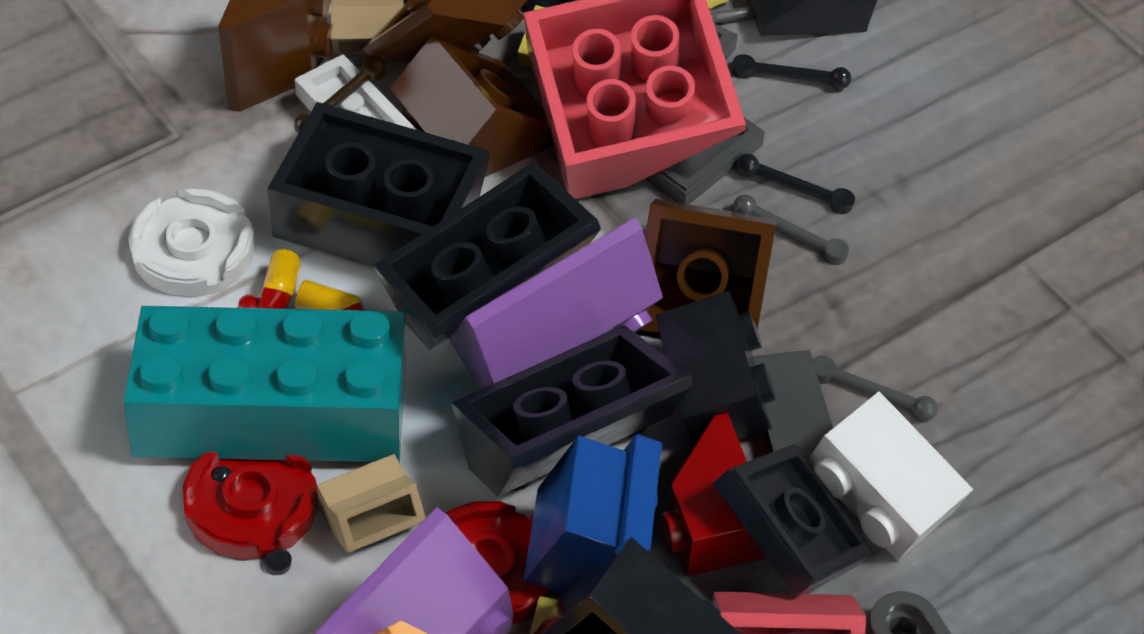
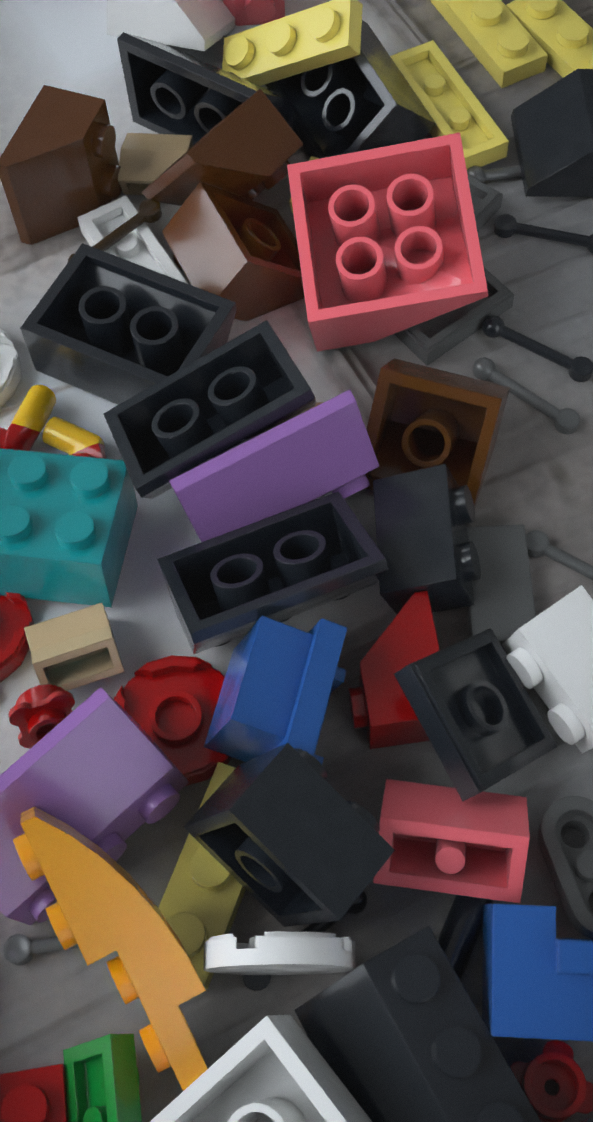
camera: 15 degrees right, 10 degrees up
none -> red plate [8,684,75,749]

